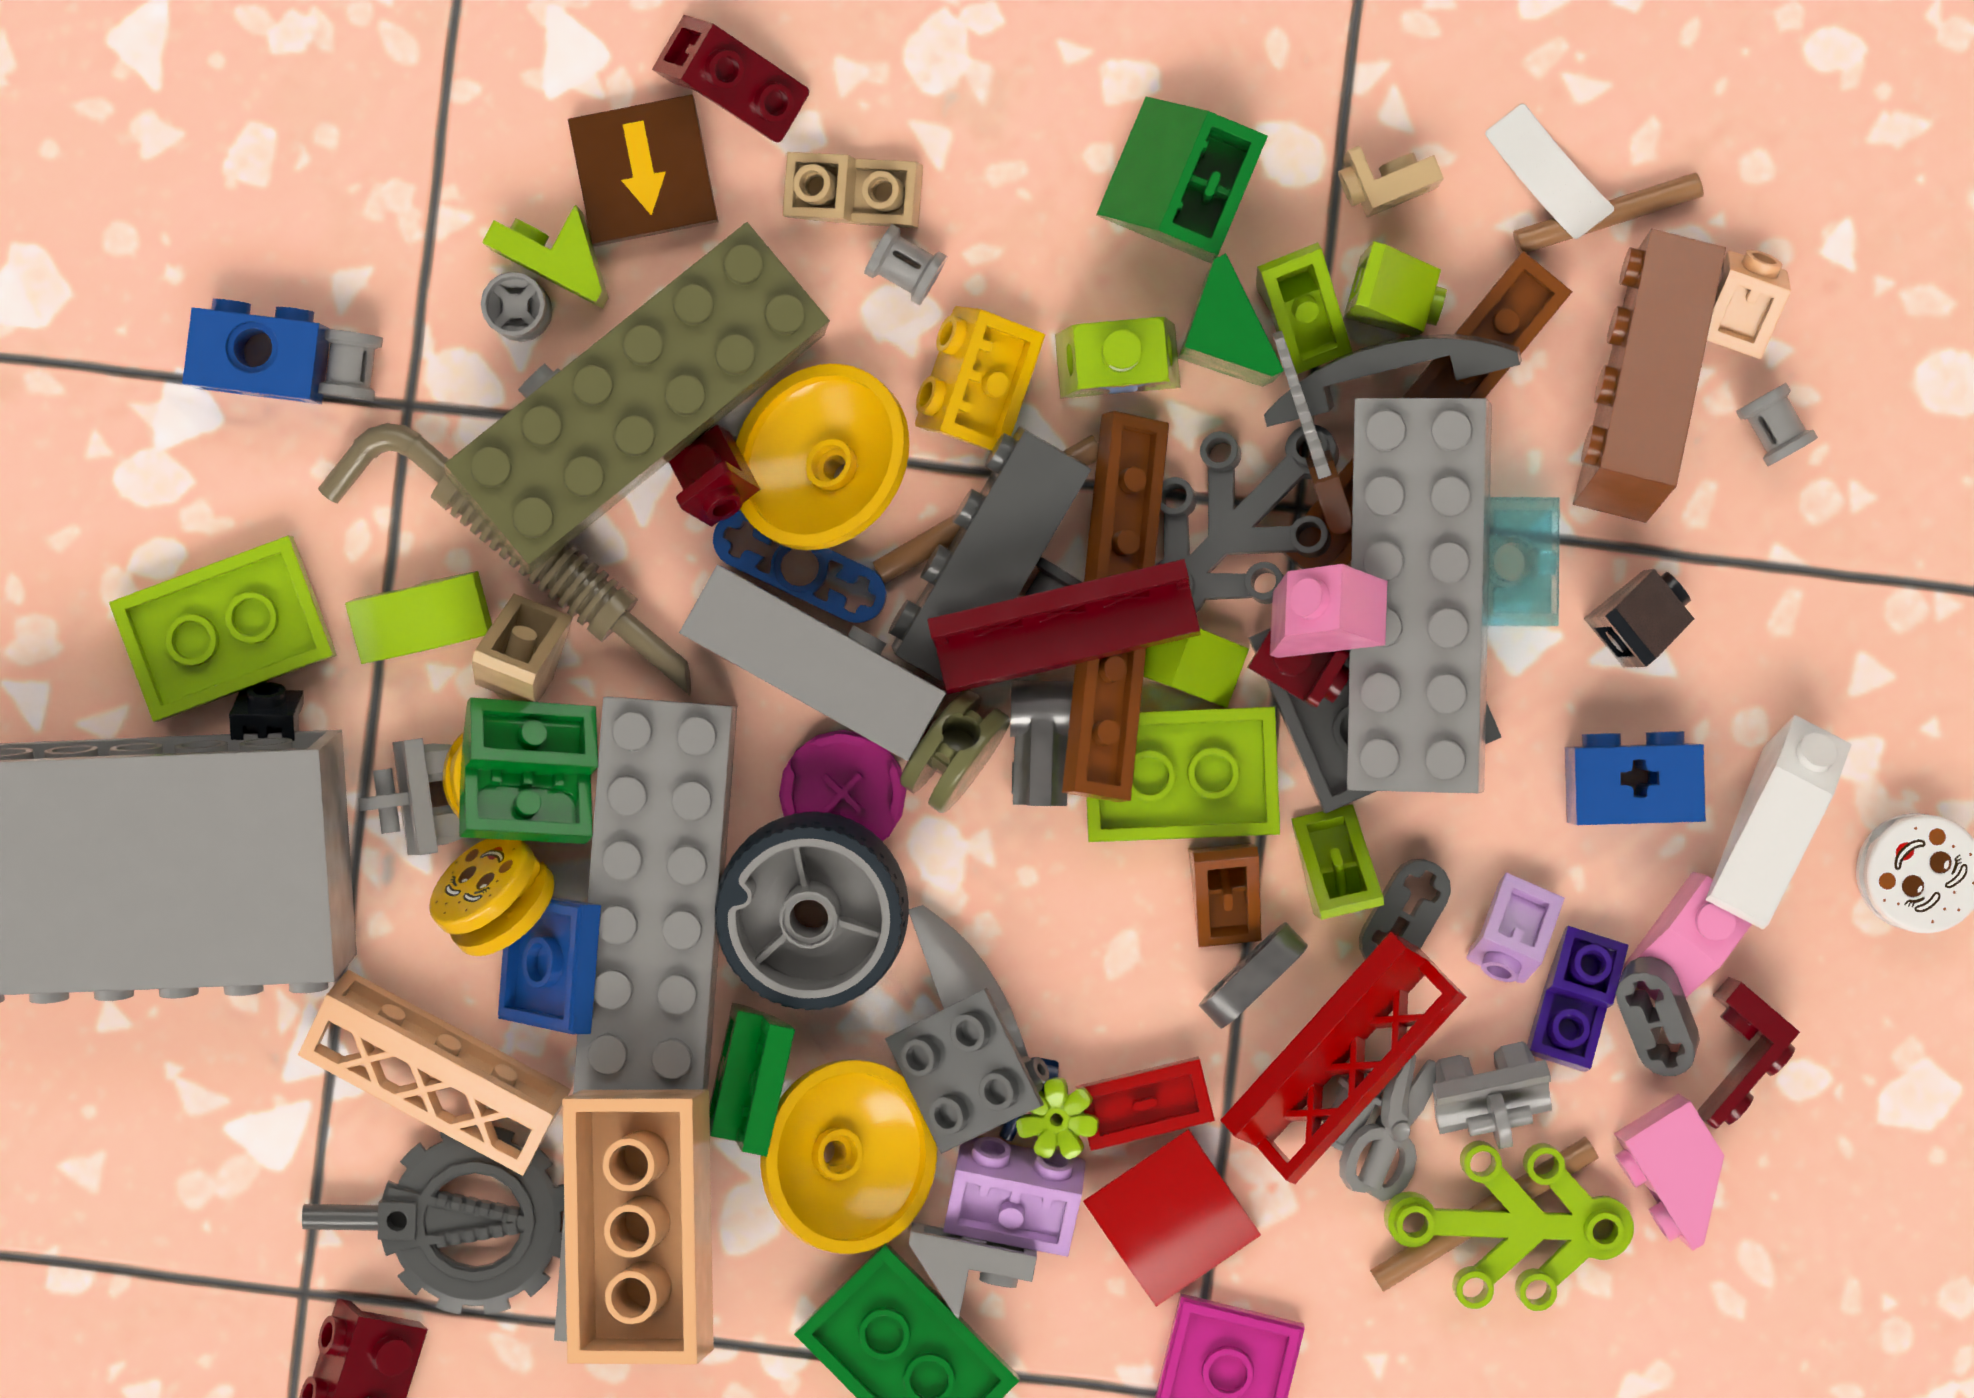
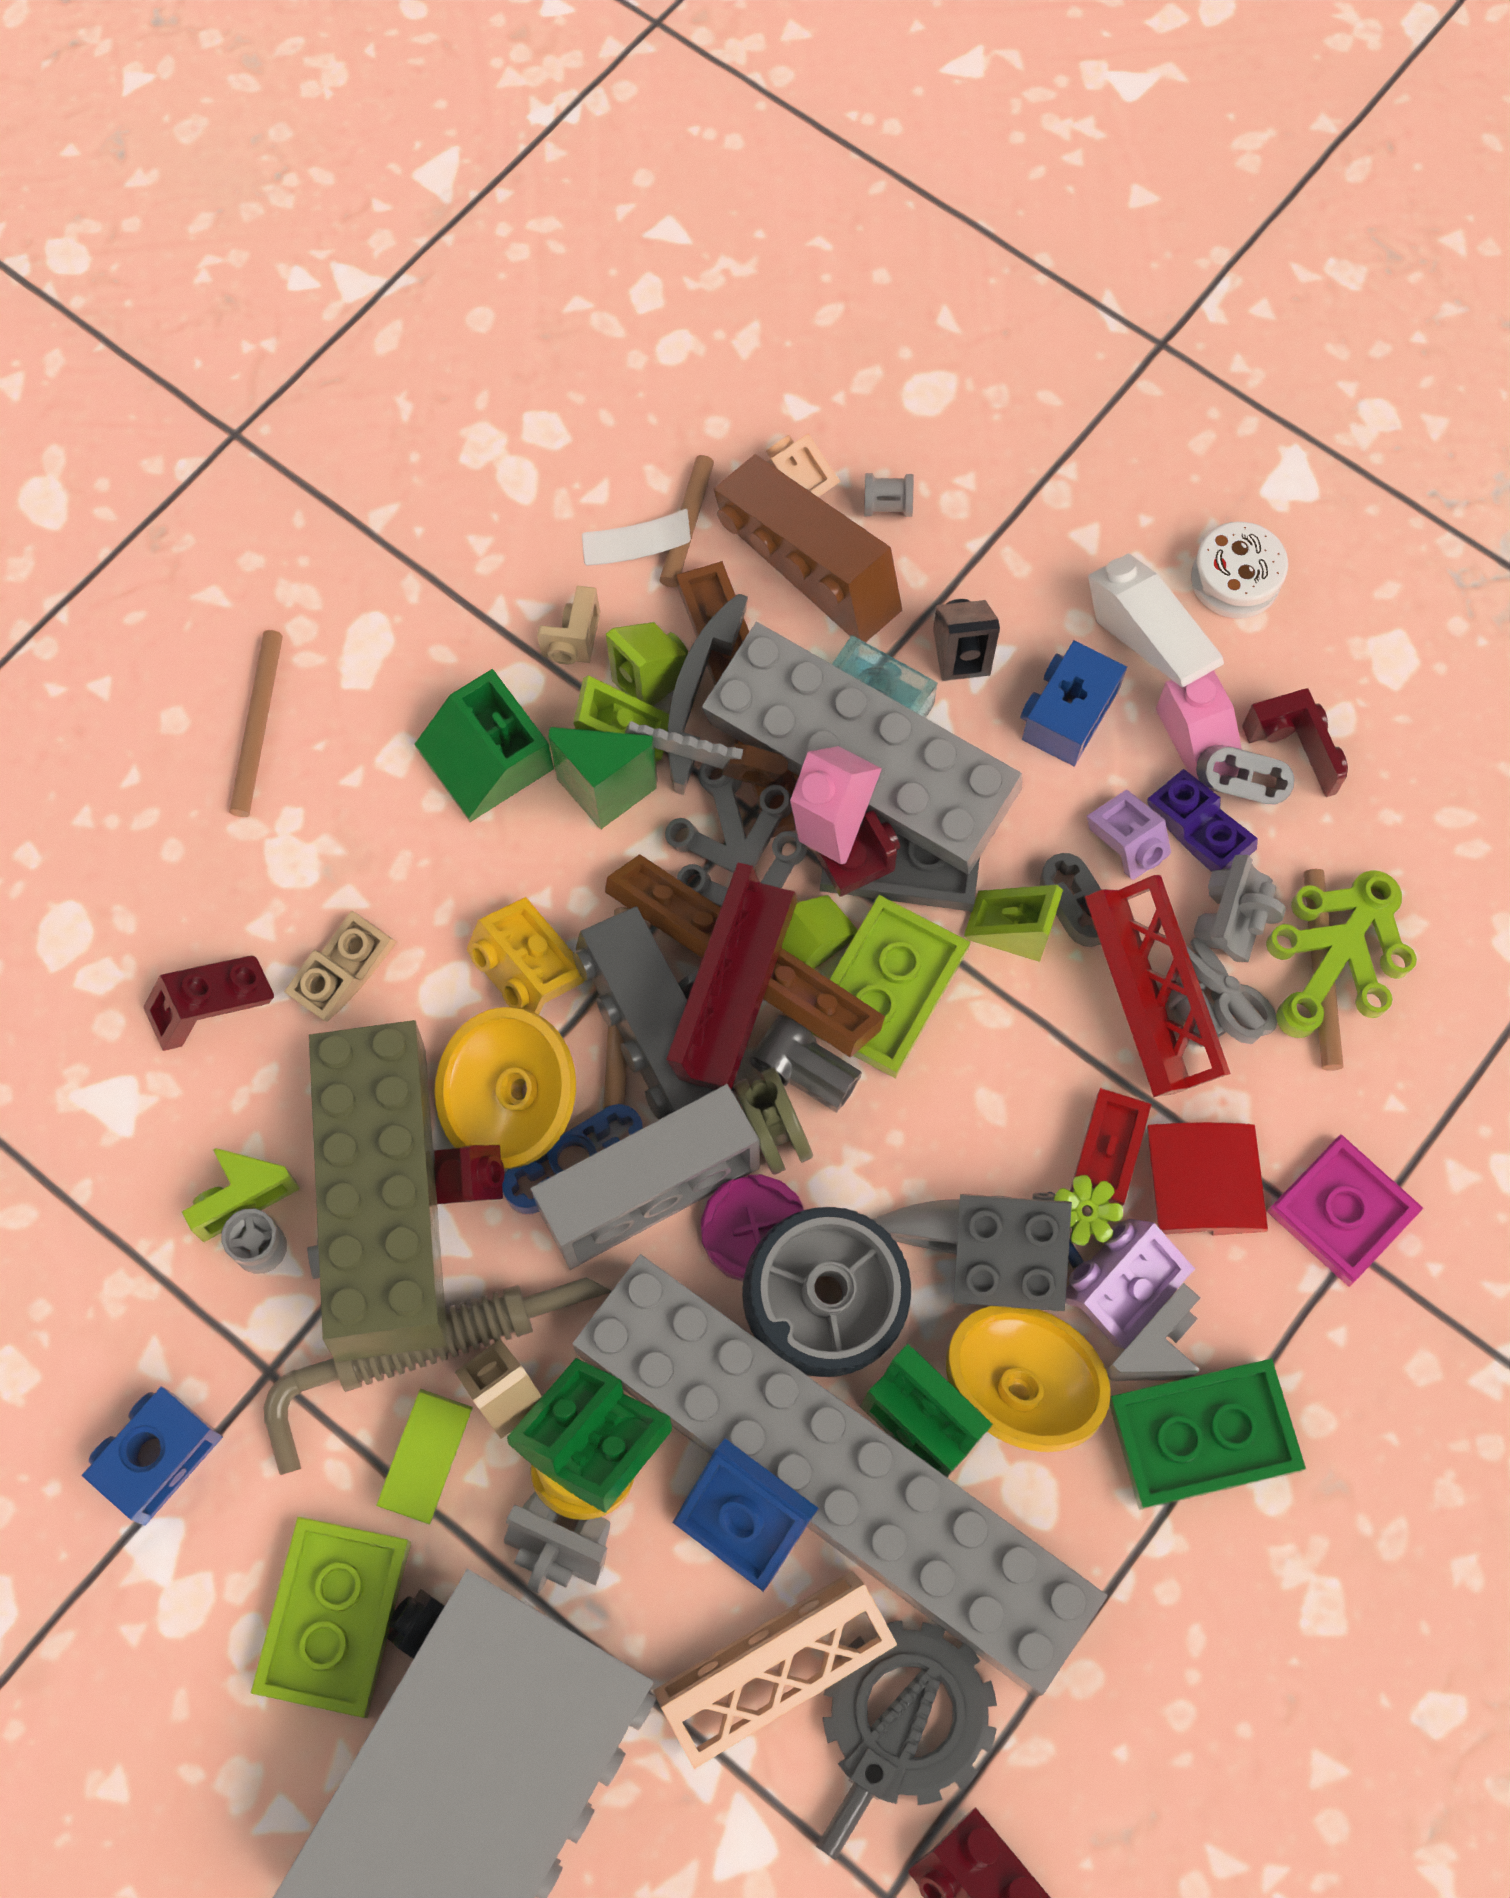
camera: 60 degrees left, 20 degrees down
light grey bush [318,329,383,401] -> none
yellow head [429,839,555,956] -> none
light nougat brick [562,1089,714,1365] -> none
reddish brown tile [568,94,719,247] -> none
light grey bush [864,224,948,306] -> none
lime torso [1055,317,1181,399] -> none
dark orange slope [1188,843,1262,947] -> none
flat silver beam [1198,922,1308,1029] -> none
bright pink slope [1614,1094,1724,1251] -> none

